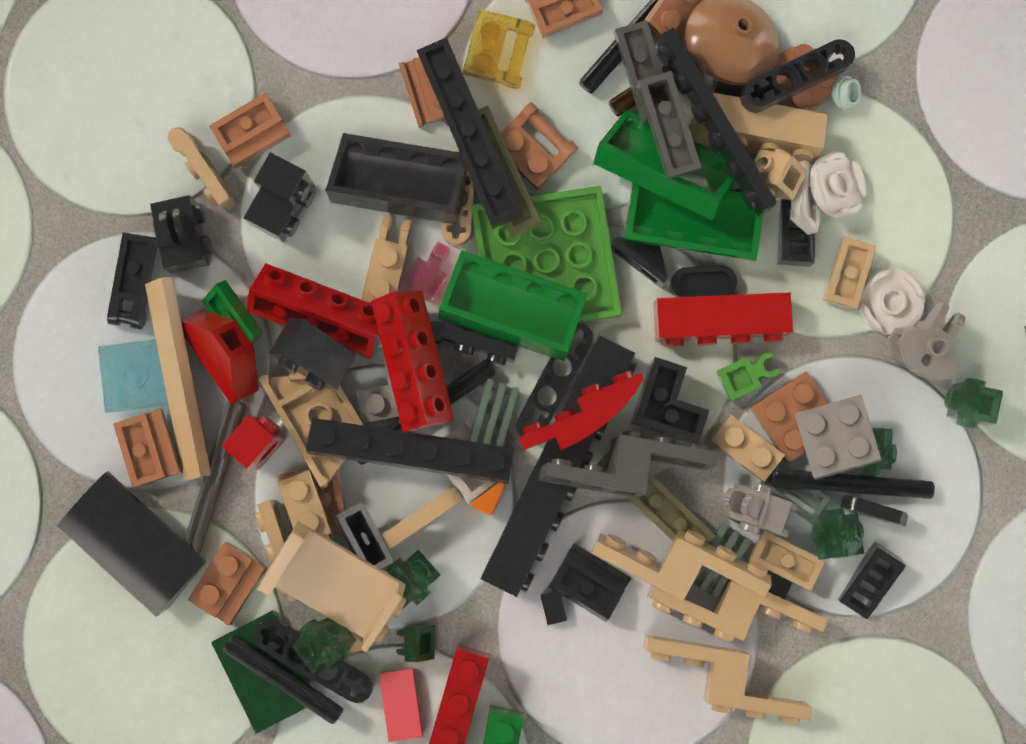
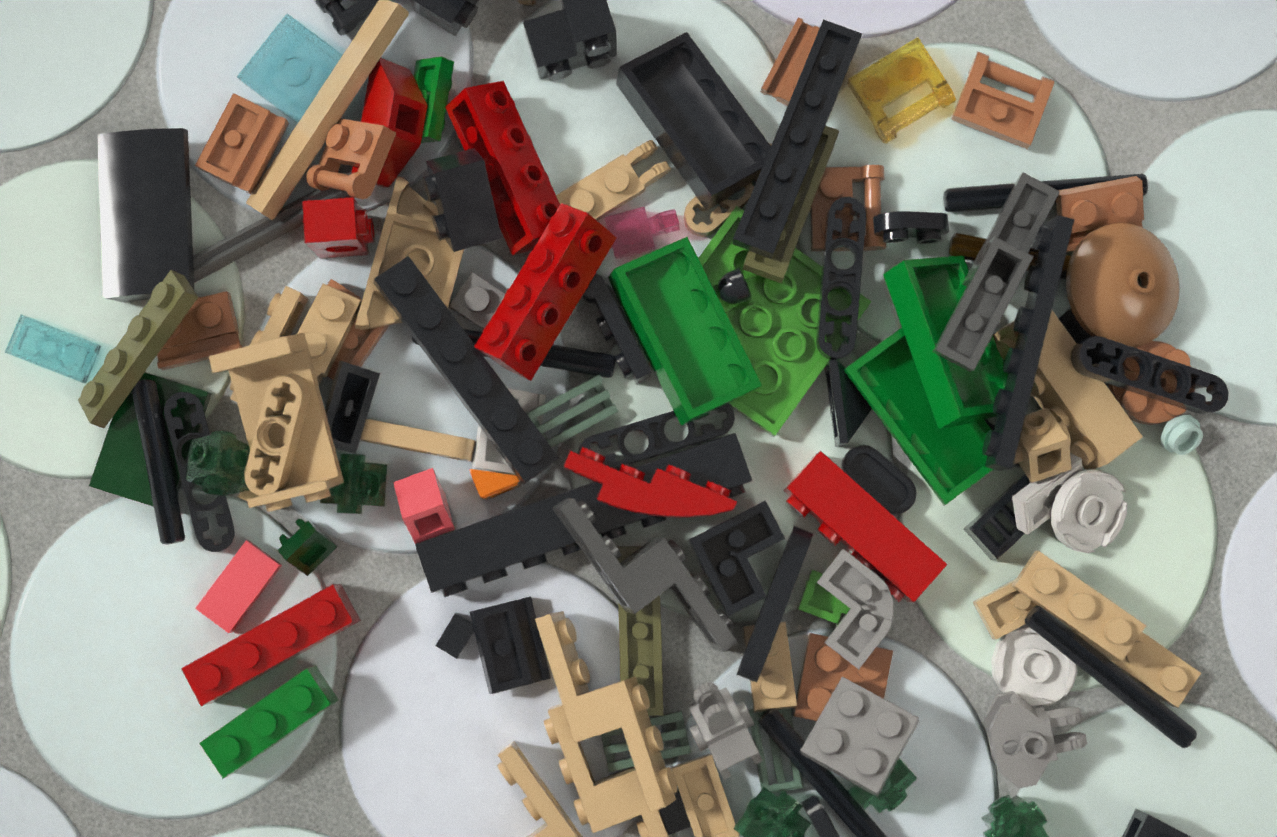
camera: 45 degrees right, 0 degrees up
none -> clear light blue plate [4,314,101,384]
none -> olive plate [78,270,198,428]
none -> tan beam [244,374,311,496]
none -> nougat plate [306,118,396,199]
none -> coral brick [393,468,455,544]
none -> black hinge [718,267,752,304]
none -> black beam [736,526,814,683]
none -> black beam [816,197,866,360]
none -> light grey plate [817,549,894,669]
none -> black plate [873,211,949,244]
none -> tan bracket [1012,551,1201,708]
none -> black axle [1025,605,1197,748]

